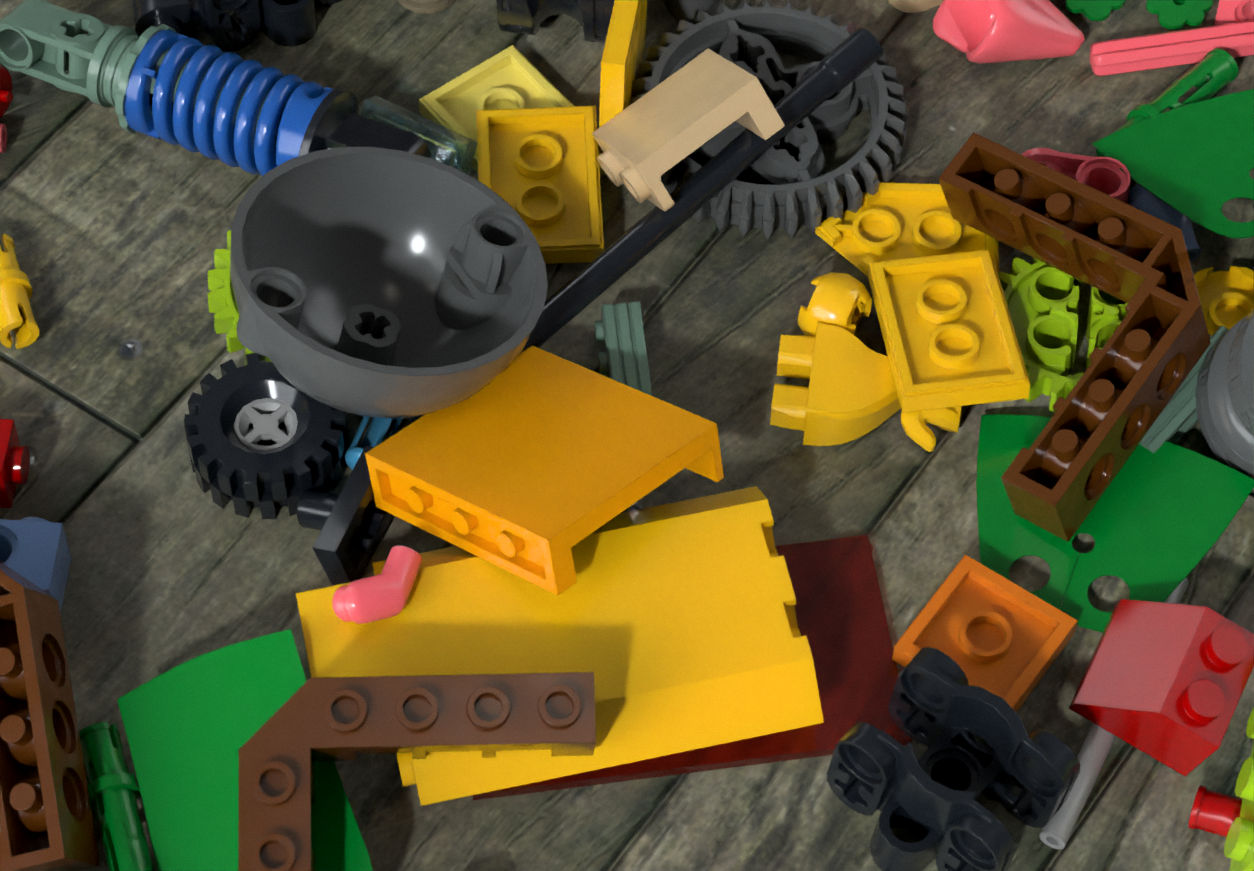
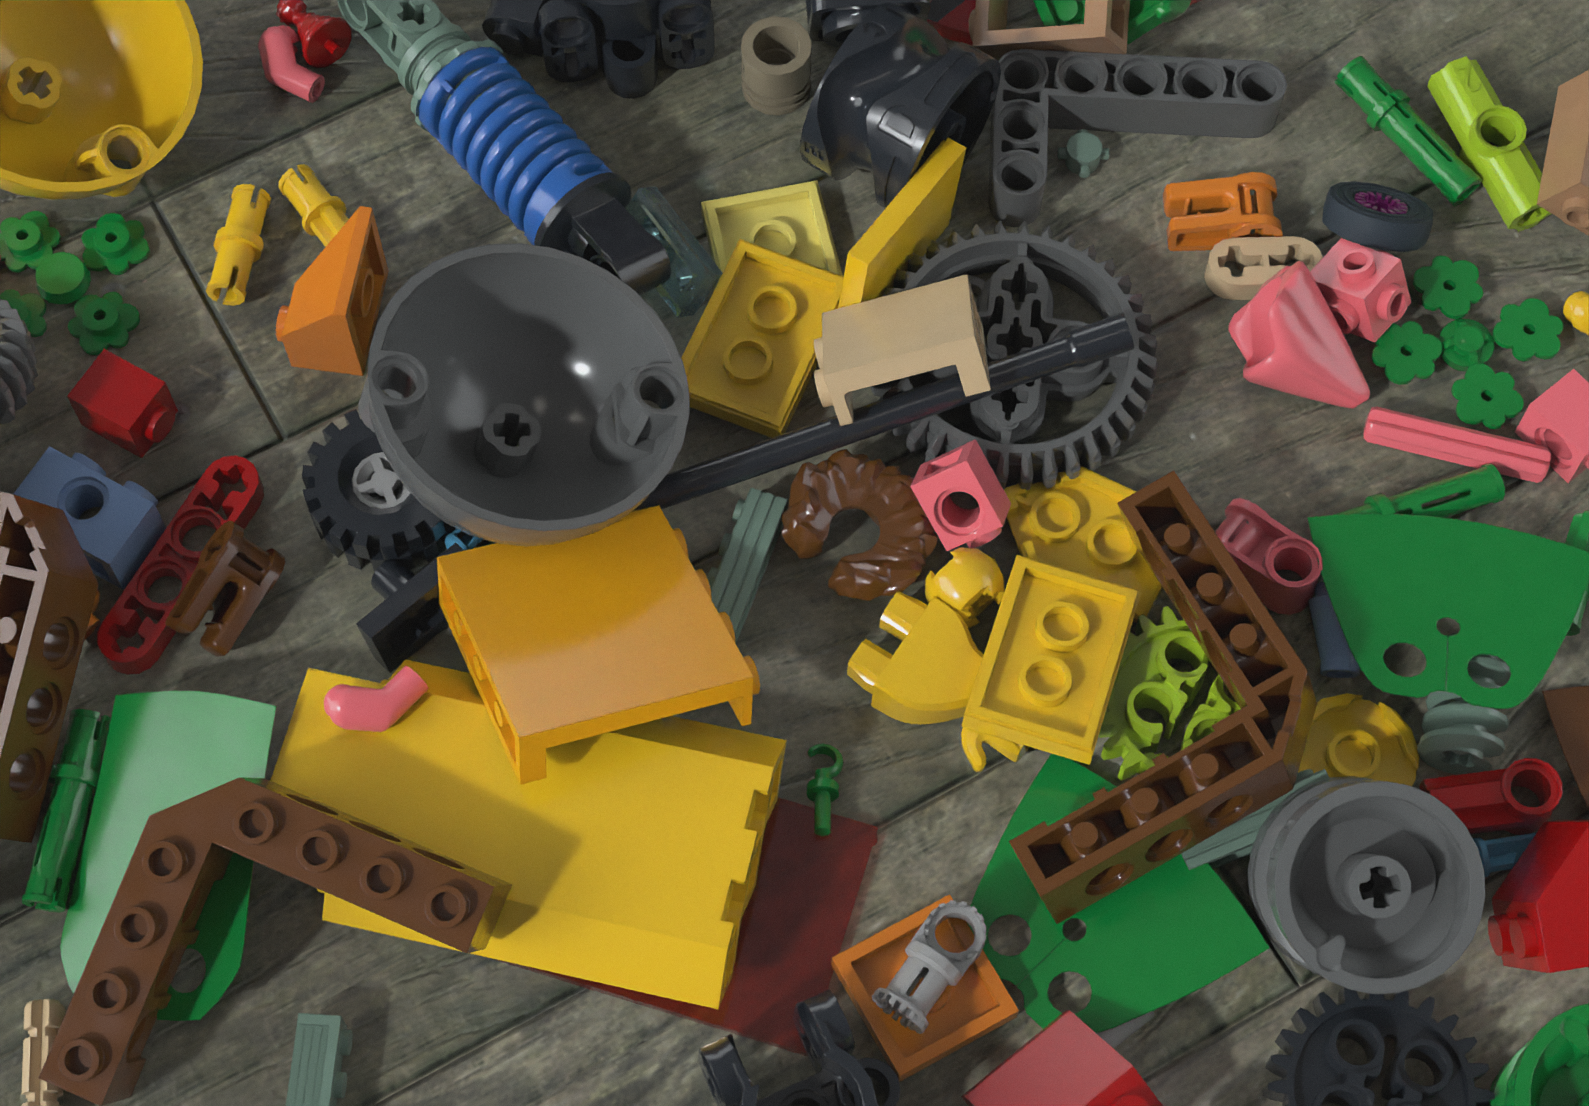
camera: 25 degrees right, 10 degrees up
none -> red beam [97,455,264,675]
none -> reddish brown piece [165,520,286,657]
none -> orange slope [276,206,389,376]
none -> yellow axle [278,164,349,247]
none -> reddish brown piece [781,449,938,601]
none -> green hand [806,743,844,836]
none -> light grey connector [872,900,986,1034]
none -> coral brick [910,439,1011,551]

